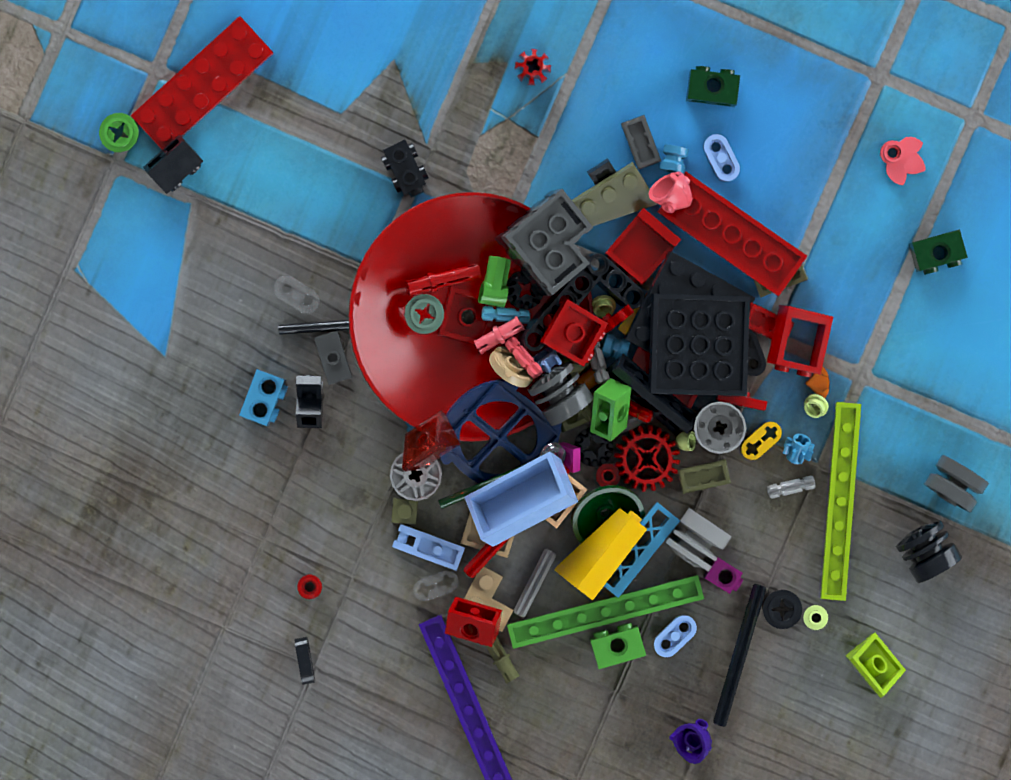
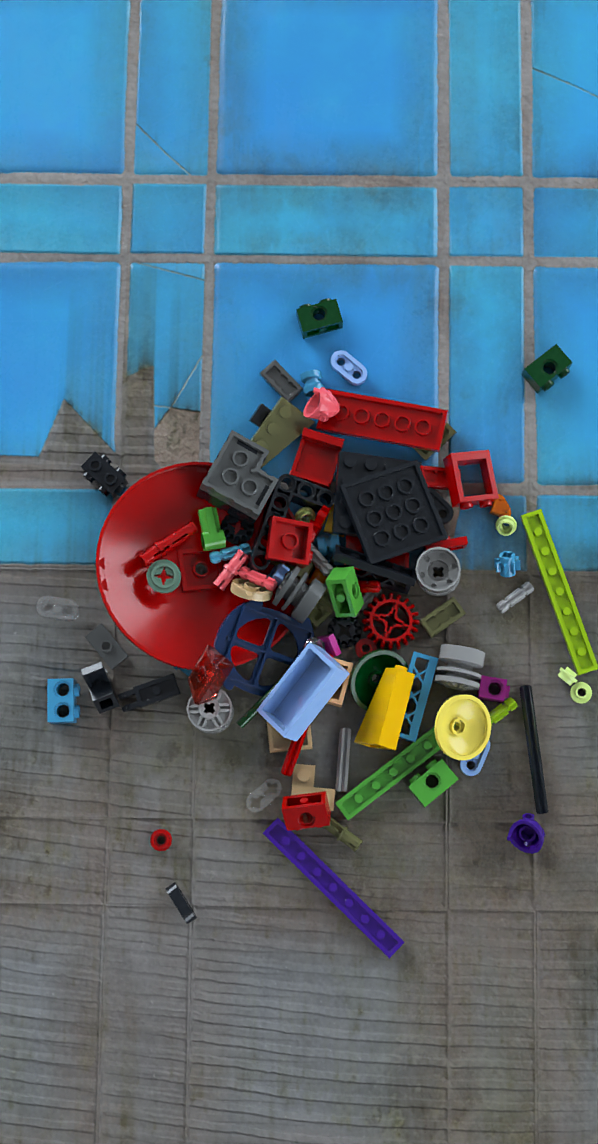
camera: 20 degrees left, 10 degrees down
black bar [278,320,349,335] -> none
olive plate [392,498,418,524] -> none
light blue plate [392,523,465,571] -> none
red piece [514,49,551,86] -> none
yellowish green hinge [676,431,696,451] -> none
yellow beam [740,421,782,460] -> none
black gear [762,589,802,629] -> none
coral plate [880,137,926,185] -> none
none -> black hinge [118,673,181,712]
none -> light yellow dish [434,694,491,760]
none -> lime axle [489,697,518,727]
none -> yellowish green plate [558,666,578,686]

